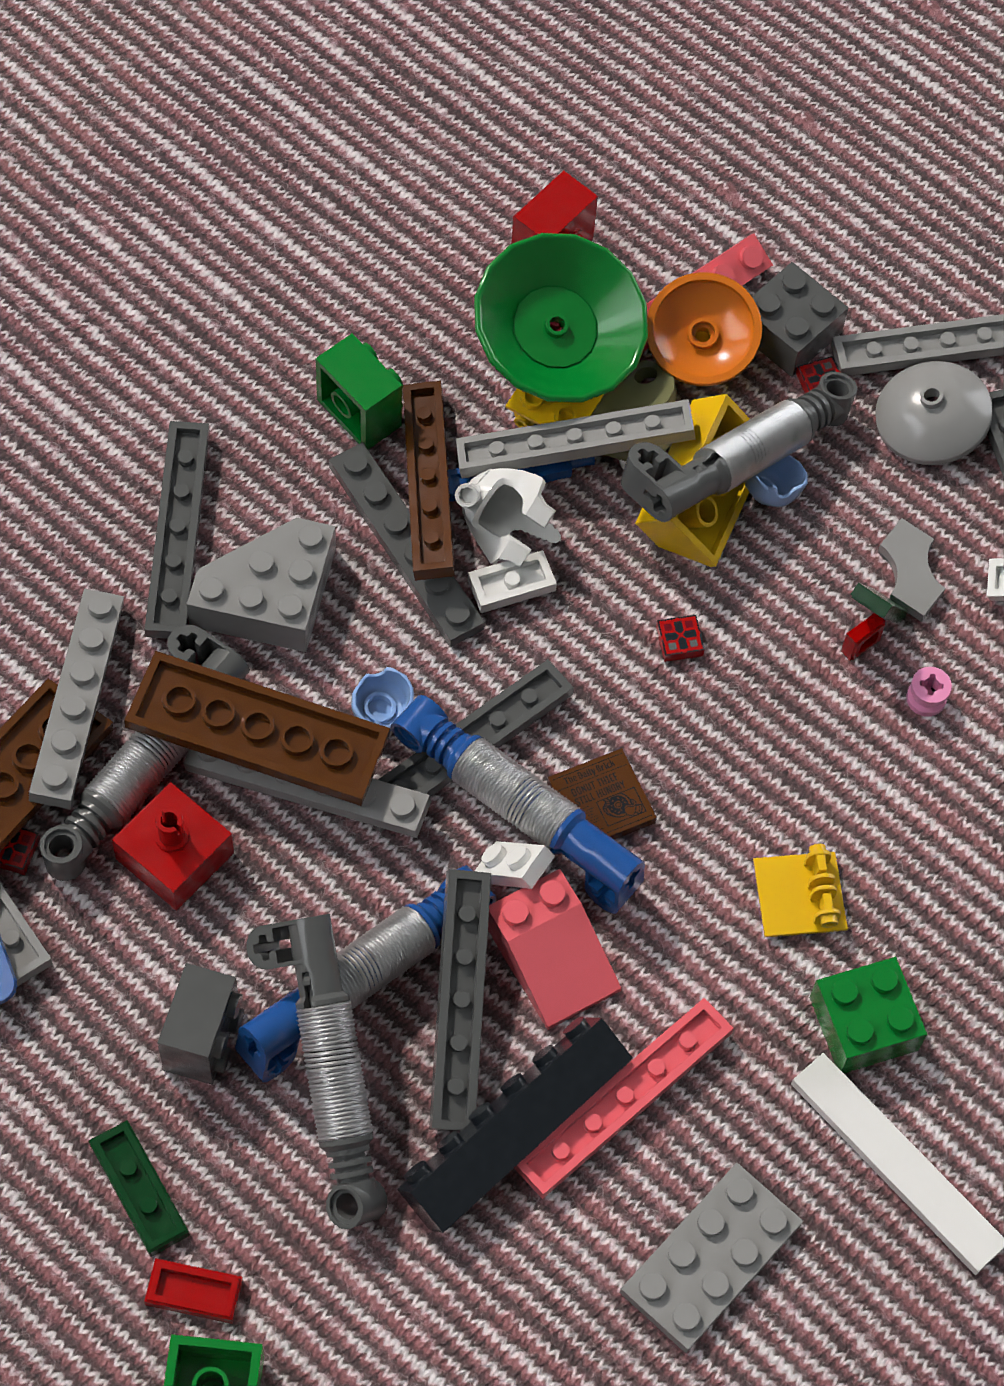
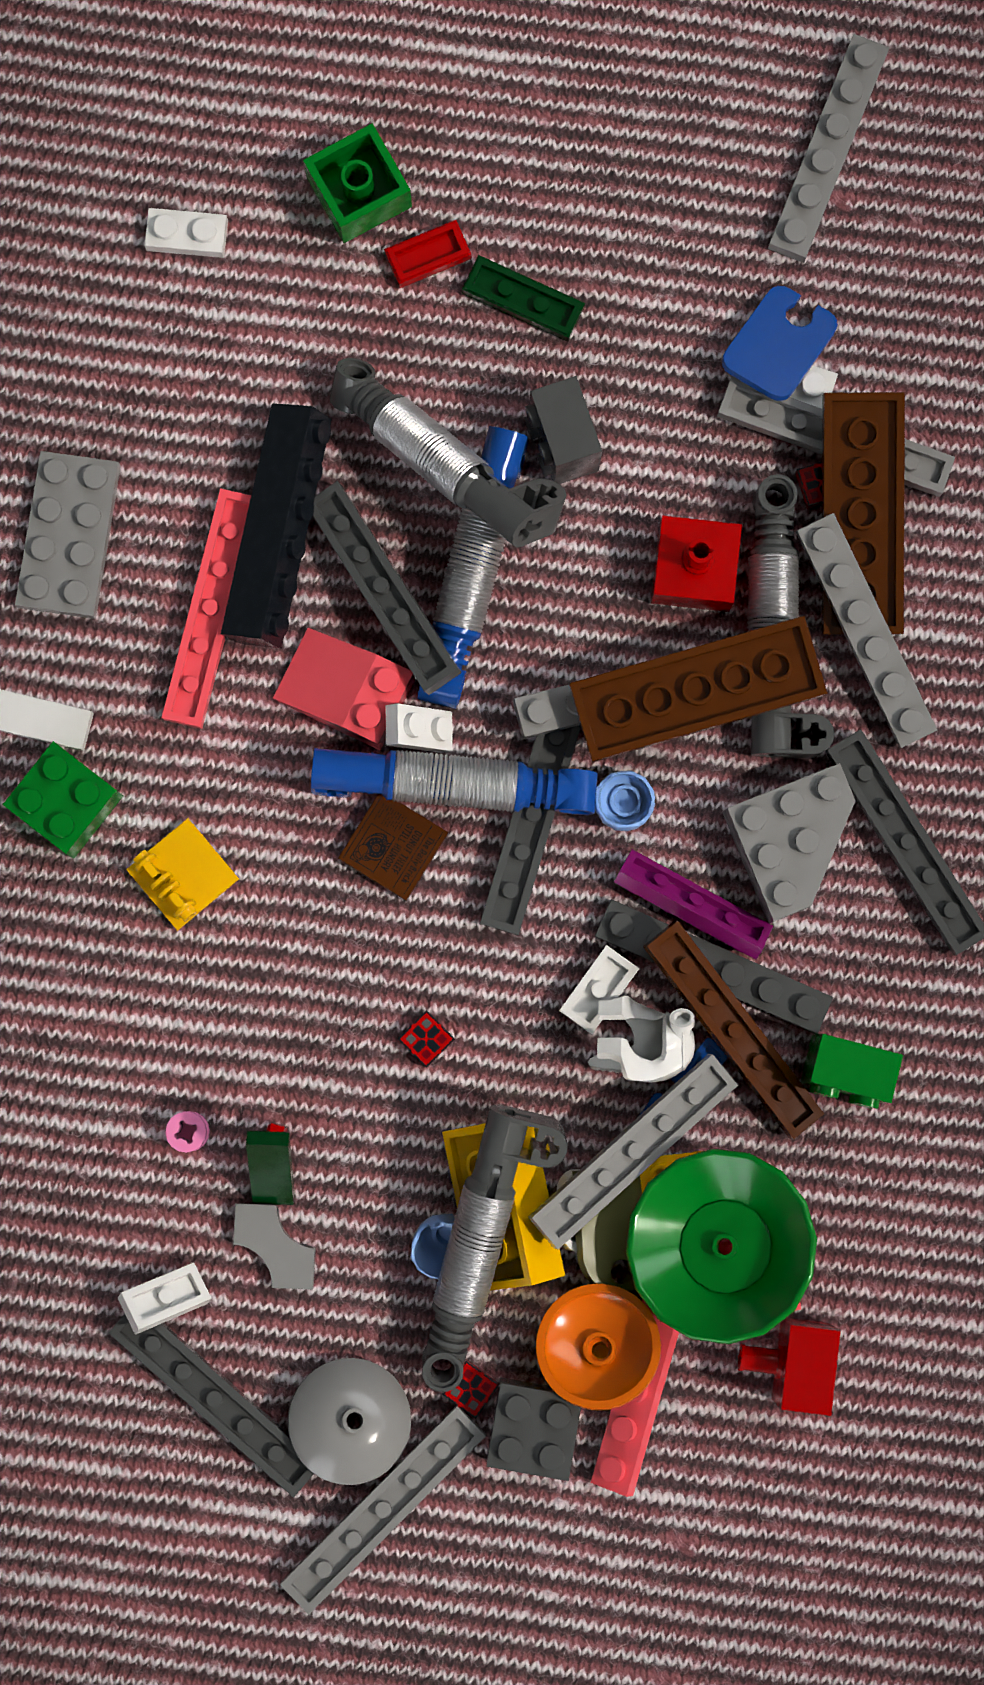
camera: 150 degrees right, 20 degrees up
none -> magenta plate [614,849,773,960]

